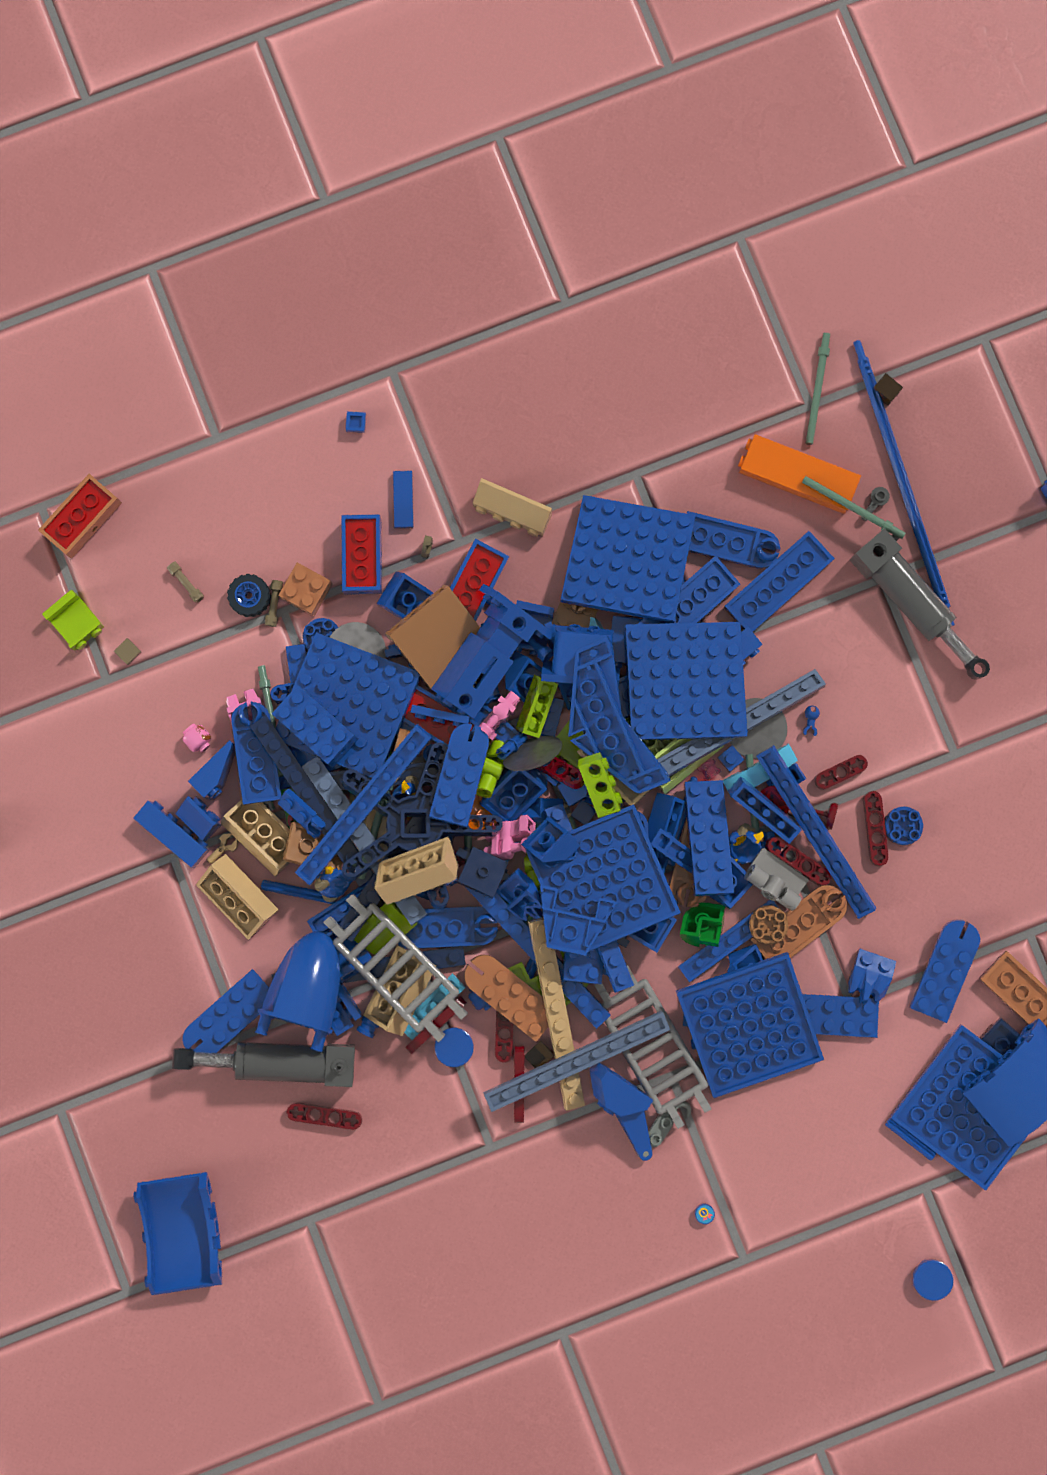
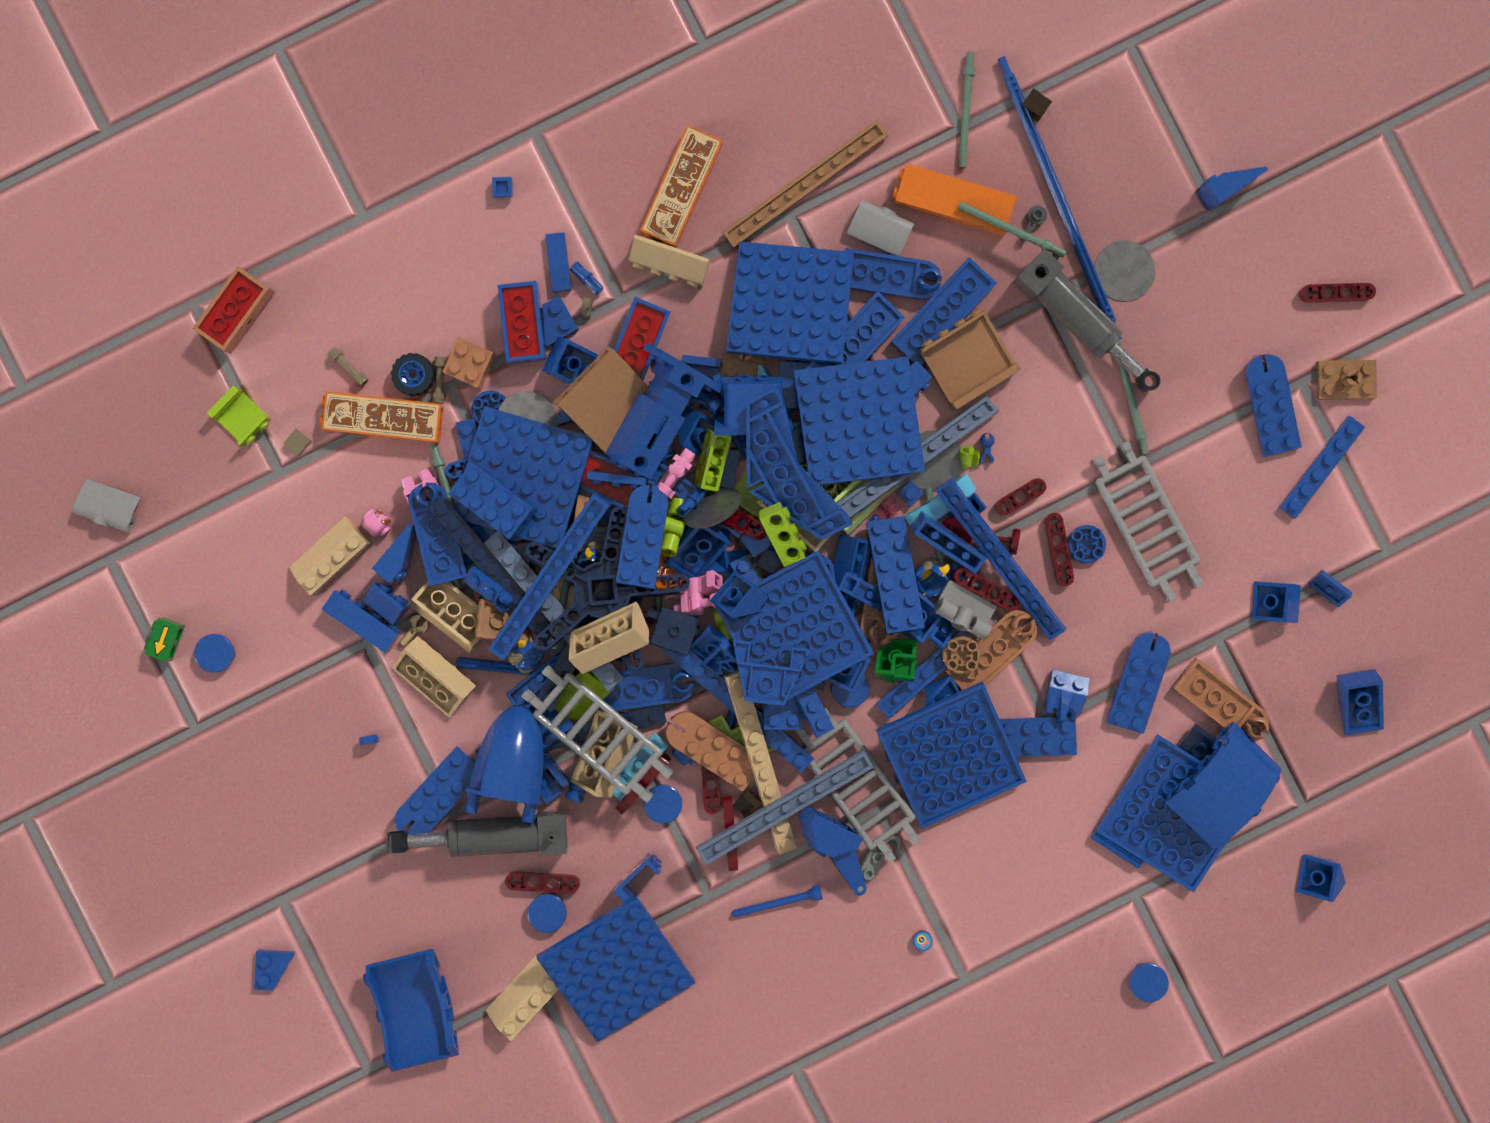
camera: 10 degrees left, 5 degrees up
none -> blue tile [194,634,236,673]
none -> blue wing [254,950,295,990]
none -> tan slope [289,515,372,596]
none -> brick [320,391,444,443]
none -> blue tile [359,735,379,745]
none -> tan slope [485,953,559,1041]
none -> blue tile [528,893,567,933]
none -> blue plate [536,895,695,1042]
none -> blue wing [543,296,579,348]
none -> blue axle [570,261,603,295]
none -> blue panel [614,853,662,902]
none -> brick [640,125,723,248]
none -> medium nougat plate [722,119,888,249]
none -> blue piece [732,885,823,917]
none -> blue tile [831,675,870,707]
none -> light grey panel [847,200,914,256]
none -> medium nougat panel [918,308,1021,410]
none -> blue slope [928,618,956,650]
none -> lime arm [959,445,980,469]
none -> light grey bar [1092,441,1204,602]
none -> flat silver sticker [1095,241,1155,301]
none -> sand green bar [1118,342,1149,455]

